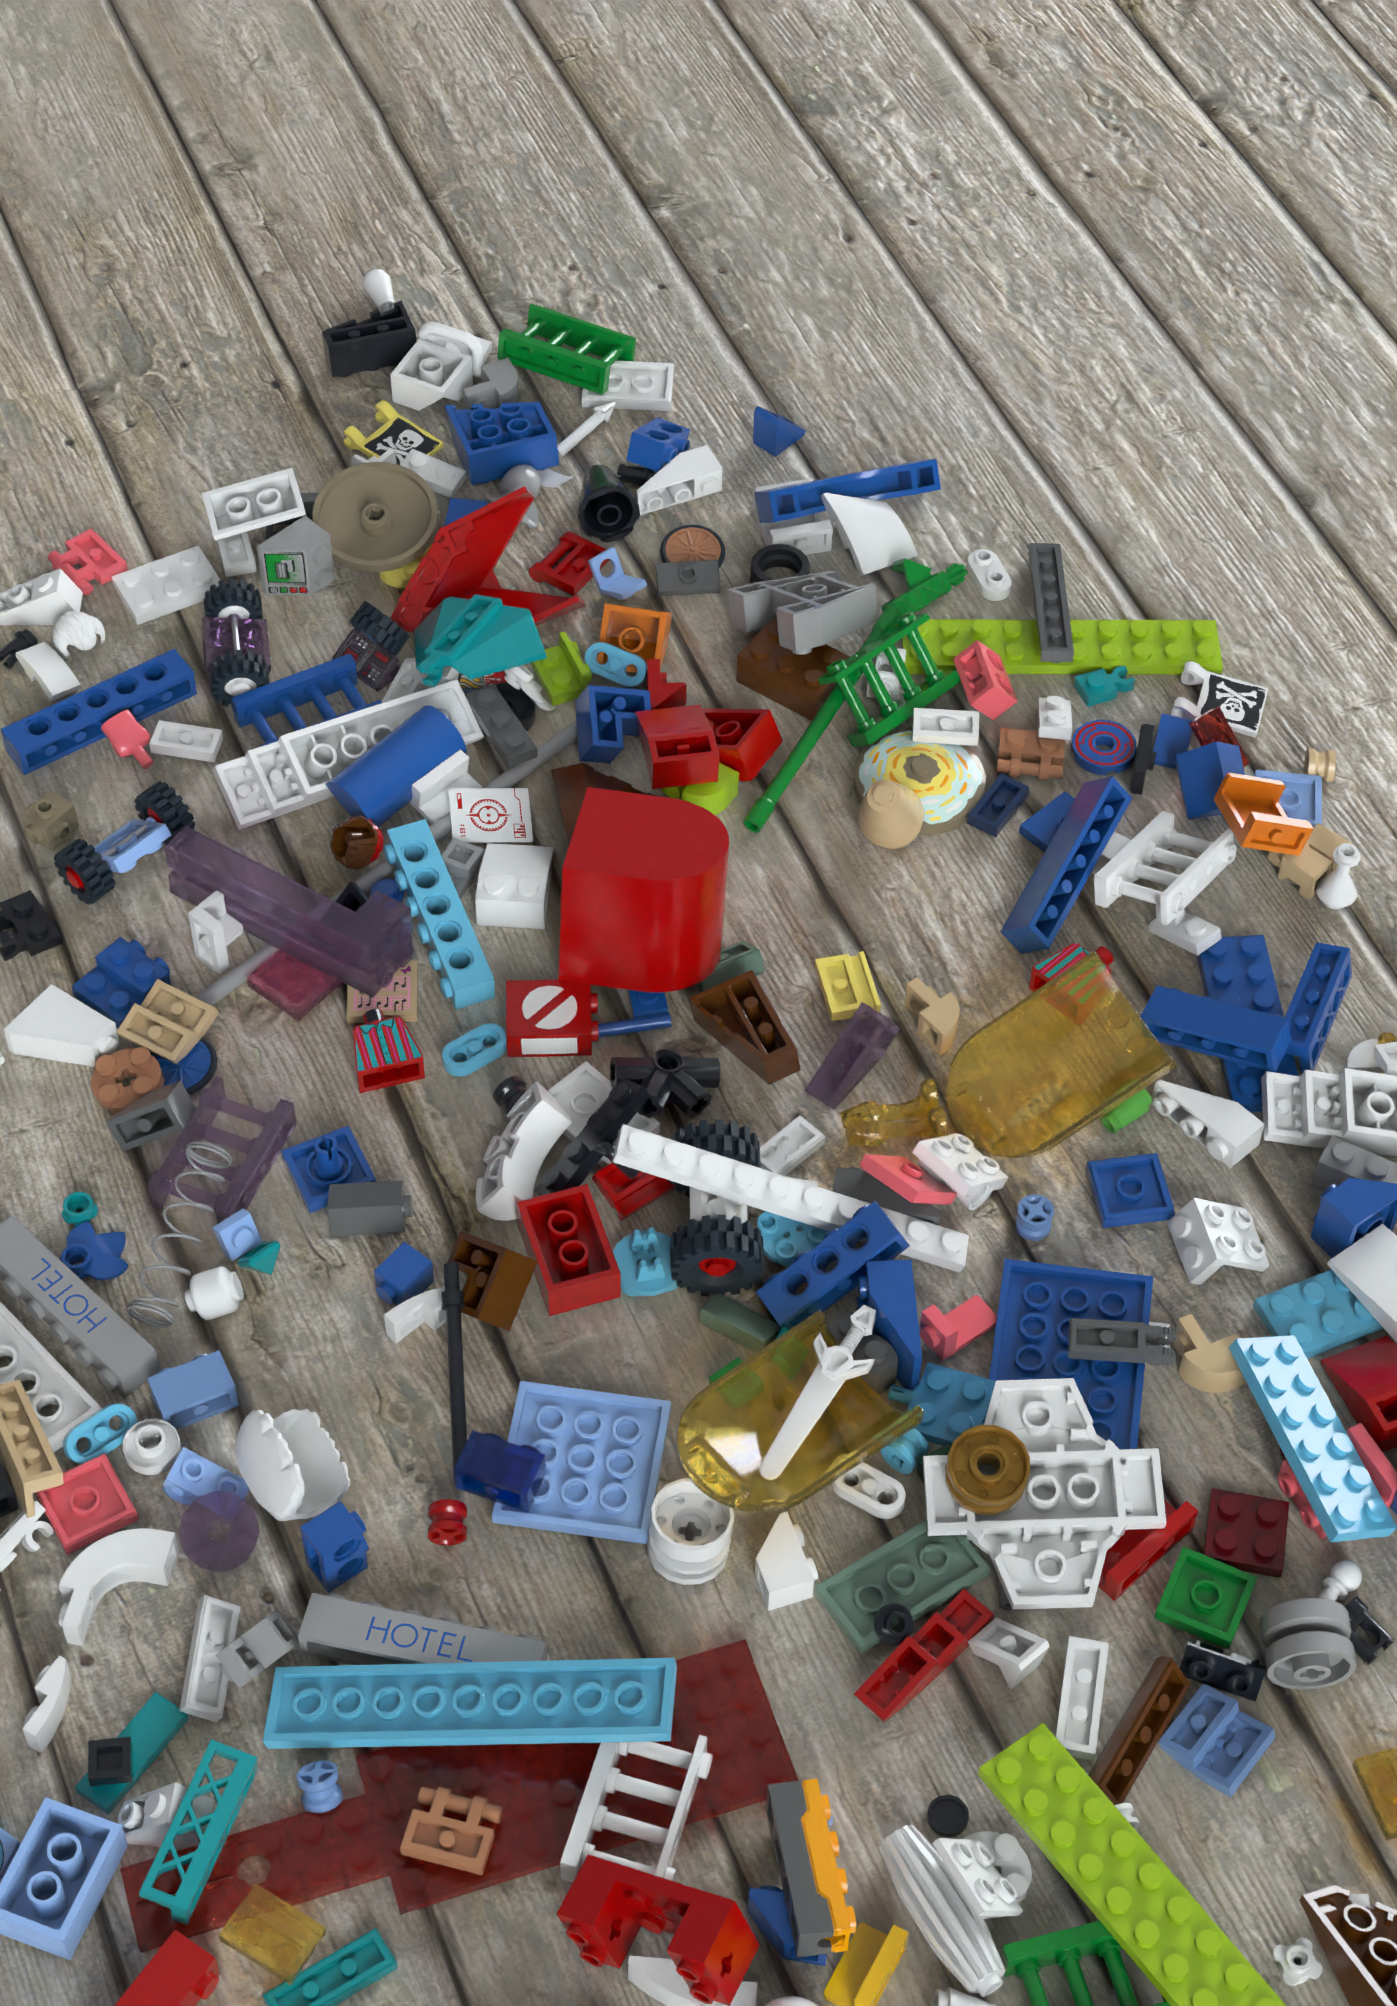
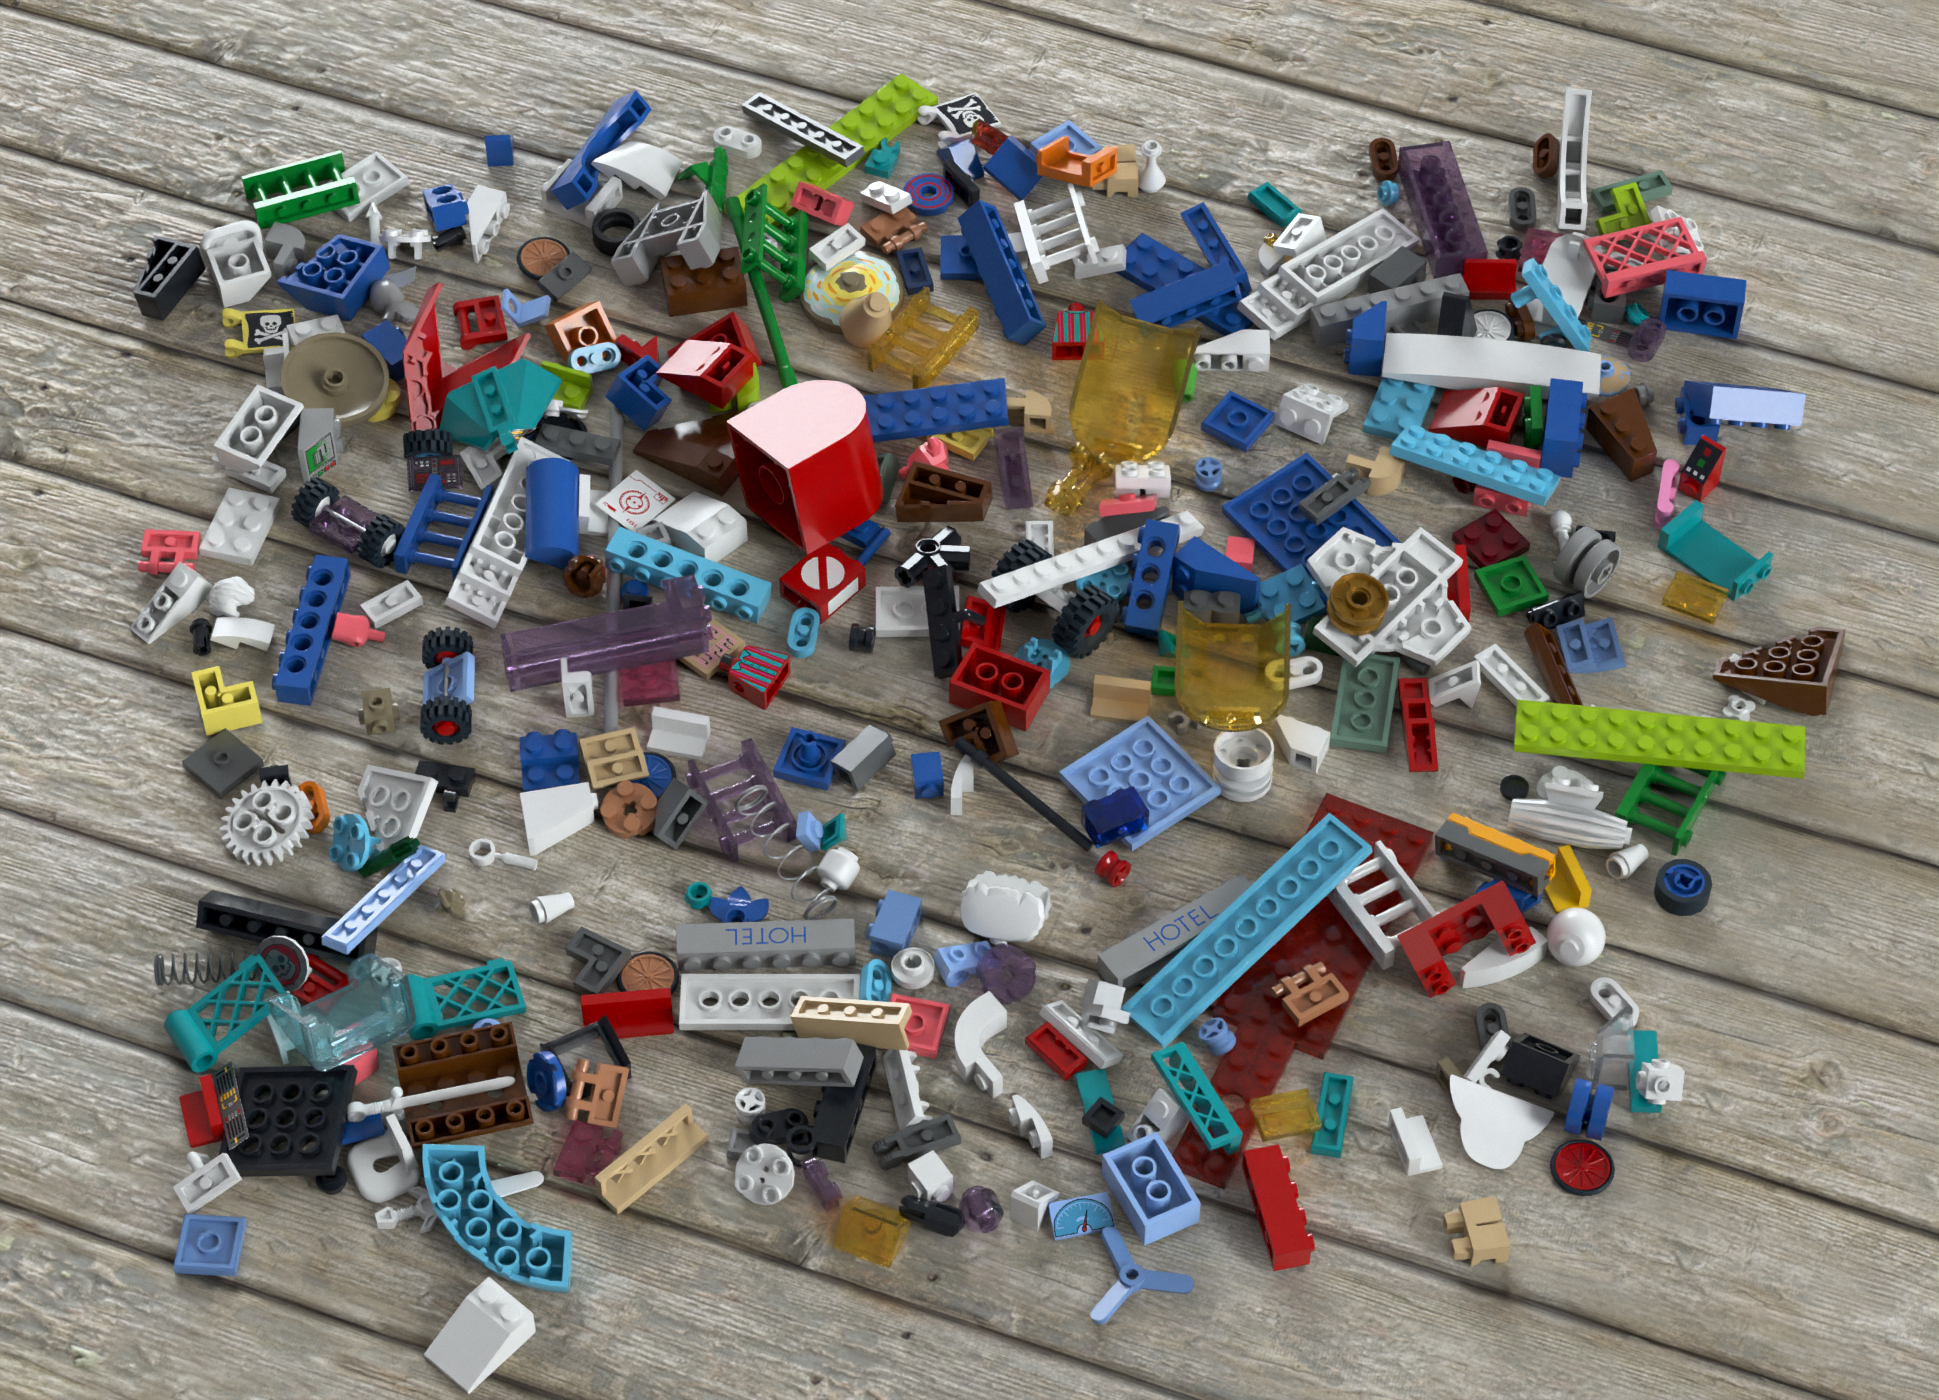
camera: 45 degrees left, 0 degrees up
blue brick [300,1501,369,1593] -> none
white cone [363,269,394,313] -> none
white brick [476,1081,572,1221] -> none
black cone [578,464,640,542] -> none
sand green slope [700,1293,782,1357] -> none
white sword [759,1305,876,1480] -> none
black plate [874,1603,914,1644] -> none
tan wheel [1304,748,1336,782] -> none
none -> white plate [379,229,431,260]
none -> white panel [646,706,711,760]
none -> blue plate [863,378,1009,442]
none -> clear yellow fence [866,286,979,389]
none -> coral rock [898,437,950,480]
none -> red plate [1025,1021,1088,1081]
none -> tan panel [1090,674,1151,724]

